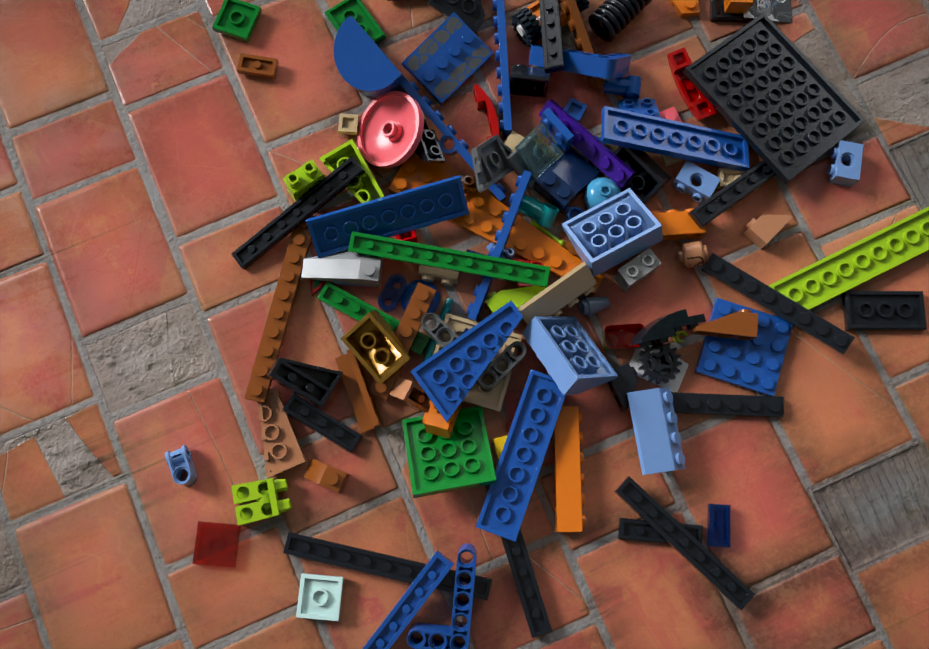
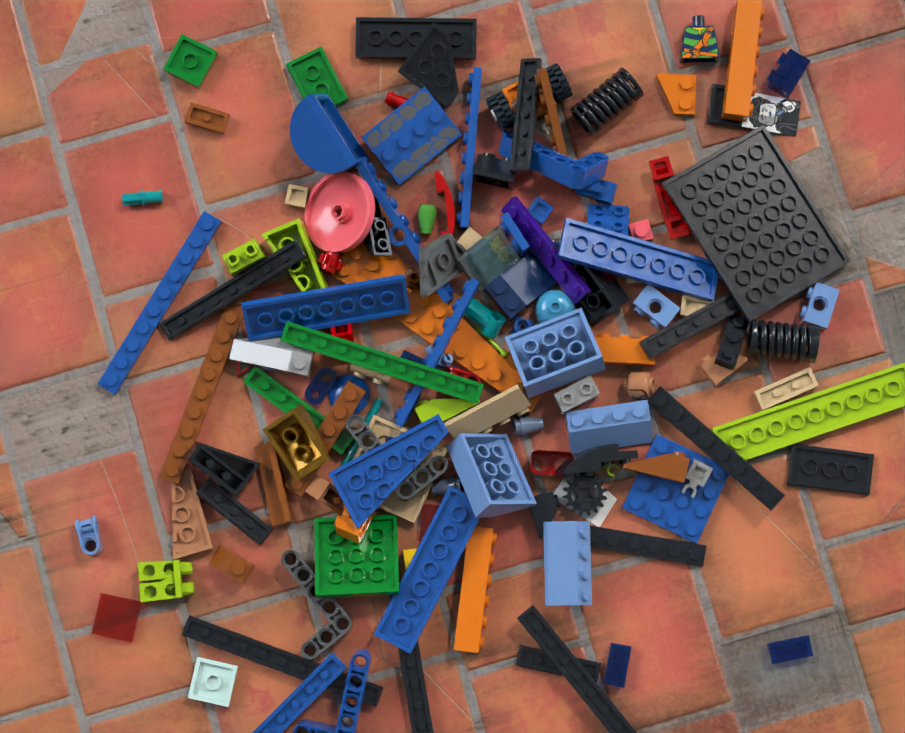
camera: 15 degrees right, 5 degrees up
none -> blue plate [97,211,222,395]
none -> teal axle [122,190,163,206]
none -> dark grey beam [281,550,353,660]
none -> red gear [318,251,344,275]
none -> red pin [385,91,409,107]
none -> bright green cone [417,204,437,234]
none -> sand blue cone [432,475,463,495]
none -> medium blue slope [565,400,652,454]
none -> light grey plate [681,458,713,498]
none -> black plate [714,314,749,371]
none -> black piece [747,319,820,363]
none -> tan plate [753,367,819,411]
none -> clear blue plate [767,635,813,664]

